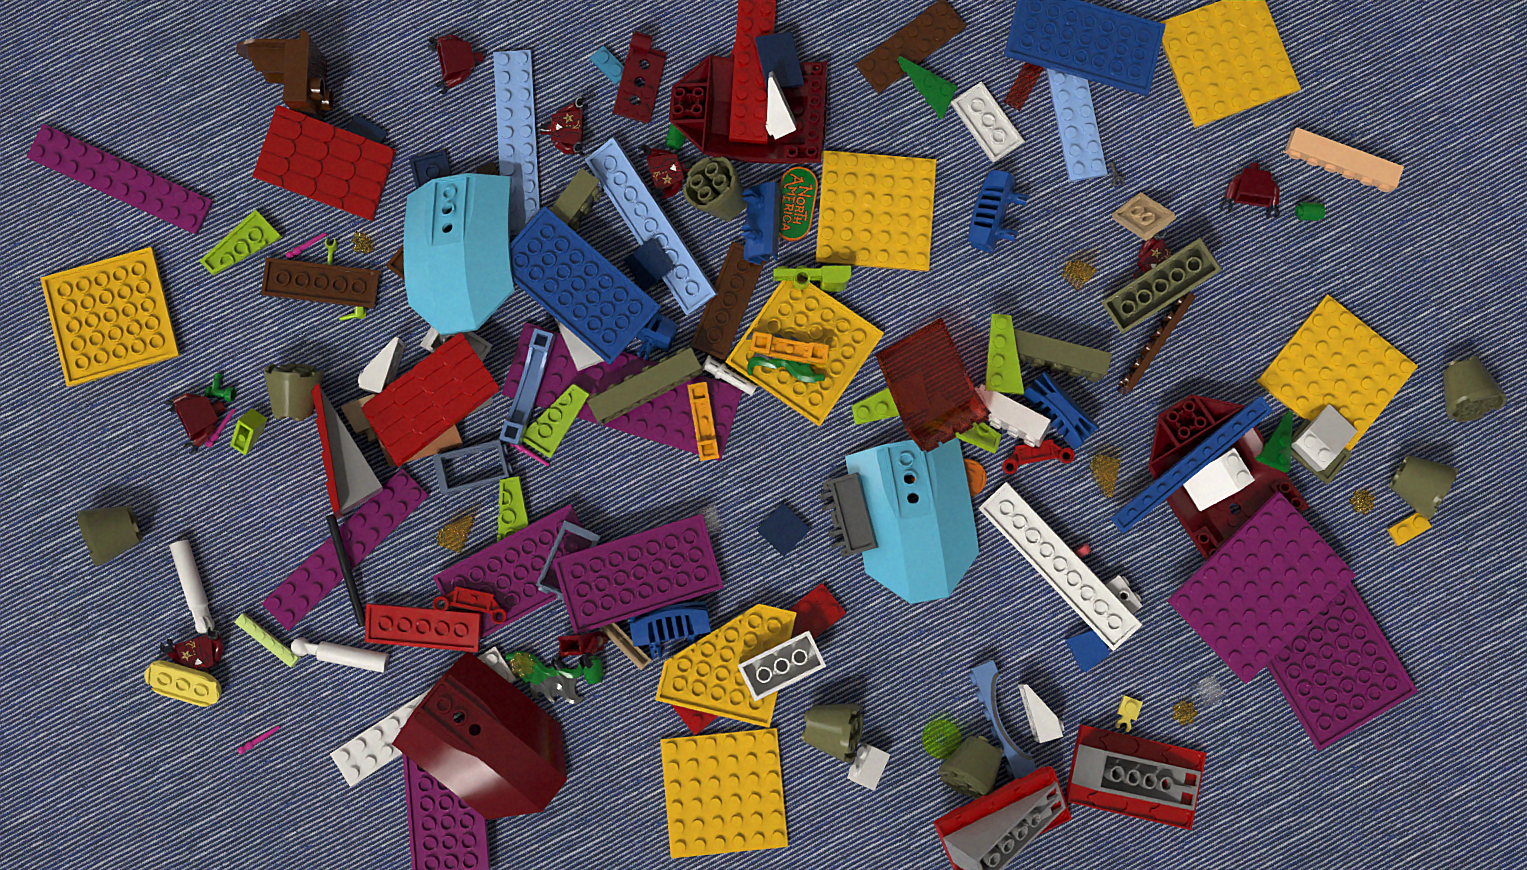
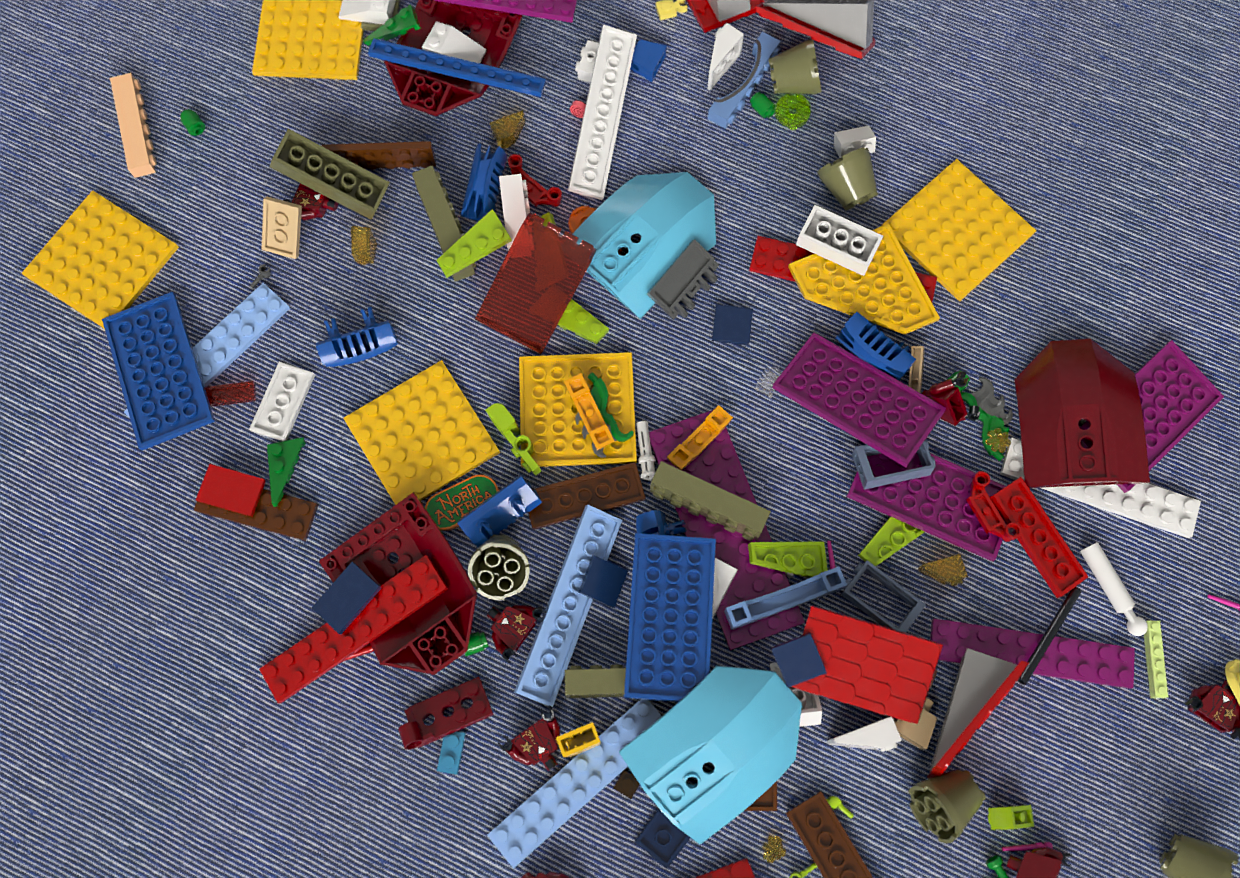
camera: 125 degrees left, 10 degrees down
white piece [169,540,215,635] -> none
white slope [766,71,797,139] -> none
dark red torso [1220,163,1280,218] -> none
none -> red tile [196,464,266,517]
none -> yellow torso [556,722,601,758]
none -> green brick [750,92,776,118]
none -> dark blue tile [771,632,827,688]

